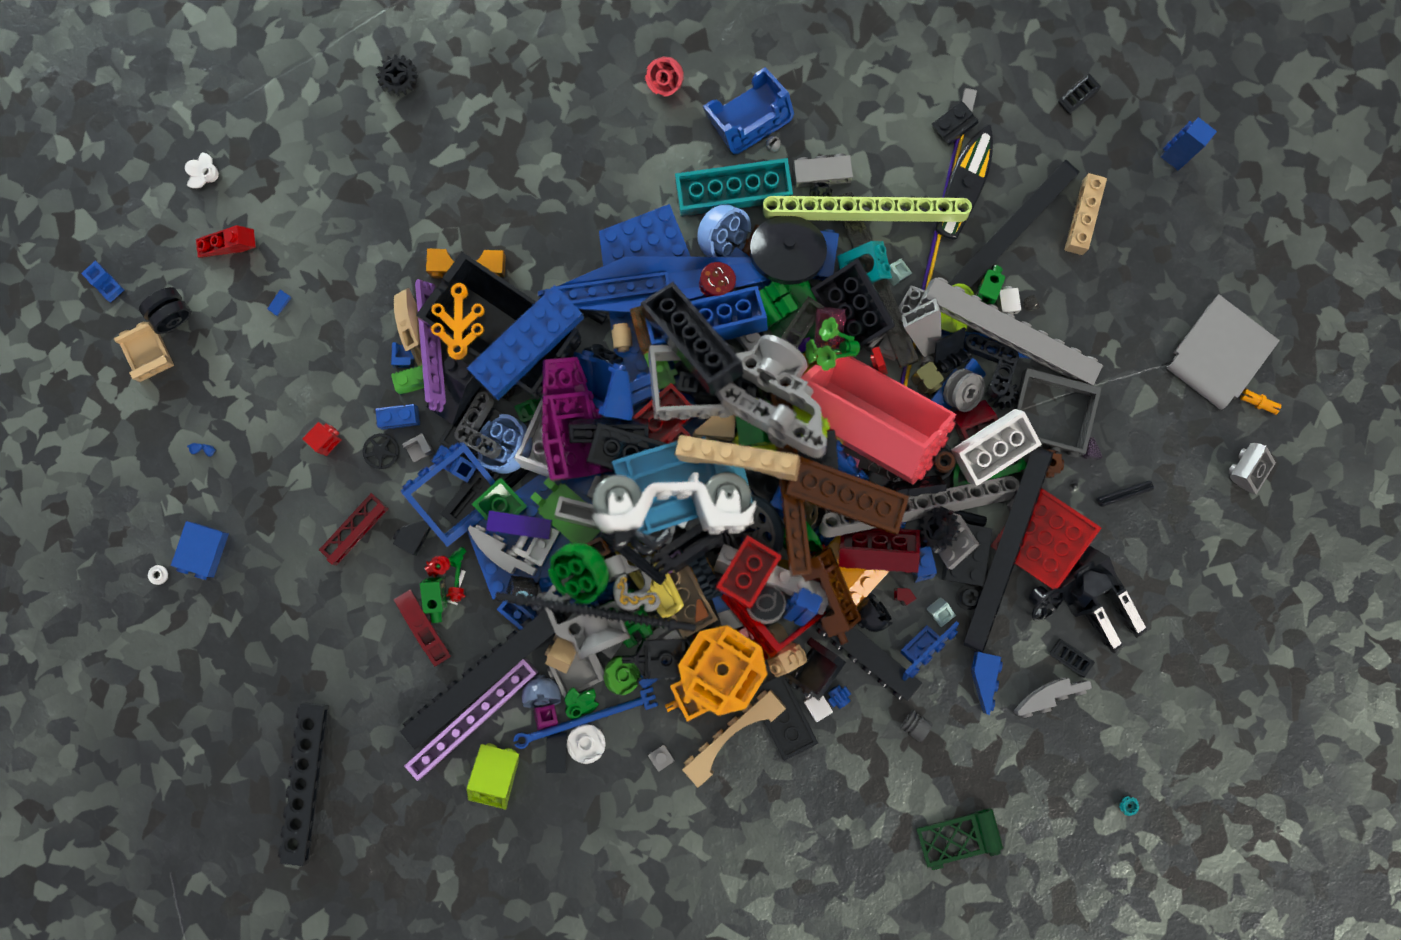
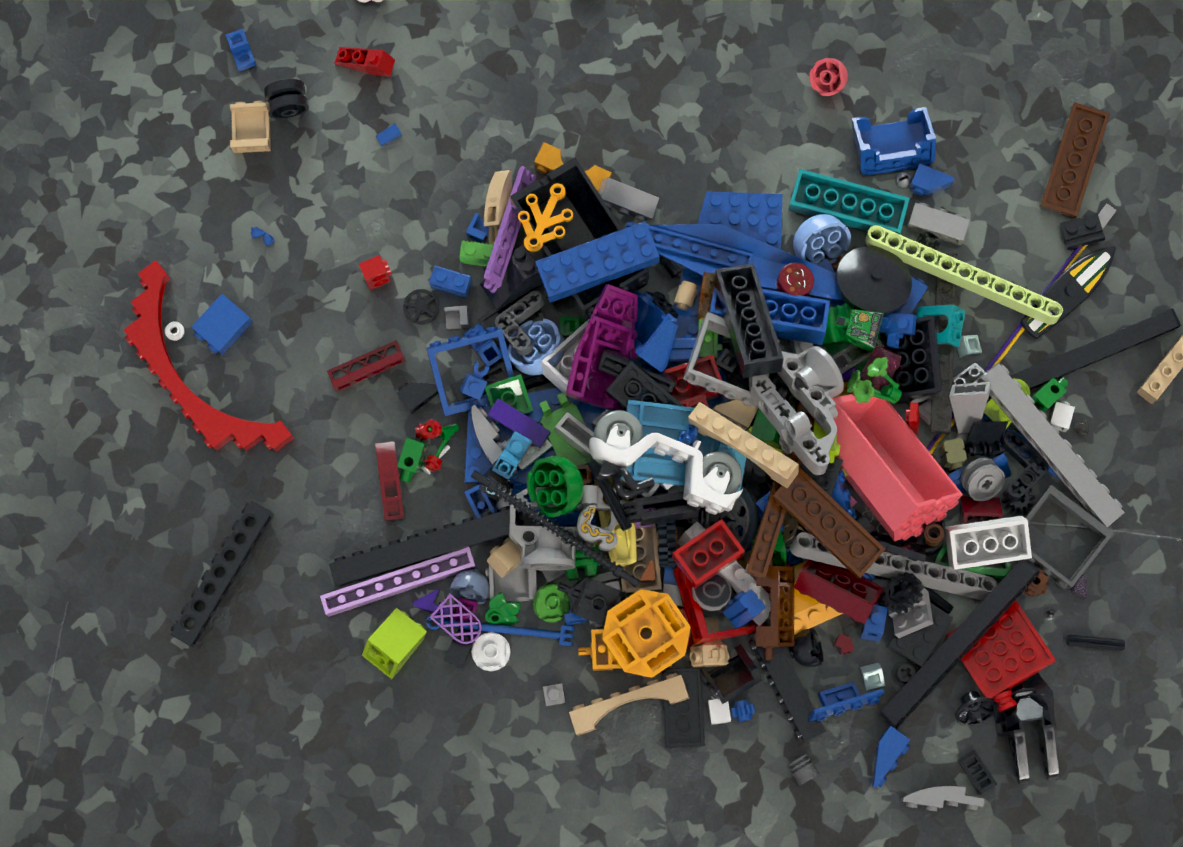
camera: 30 degrees right, 5 degrees down
none -> red arch [123,260,294,452]
none -> dark purple slope [413,589,454,618]
none -> medium lavender window [430,594,482,644]
none -> blue brick [460,361,489,400]
none -> dark azure slope [492,431,532,480]
none -> light grey brick [598,177,659,222]
none -> blue piece [678,425,699,446]
none -> torso [835,310,884,352]
none -> blue hinge [879,314,917,348]
none -> blue slope [909,164,954,196]
none -> red wheel [993,690,1017,712]
none -> reddish brown plate [1040,102,1110,218]

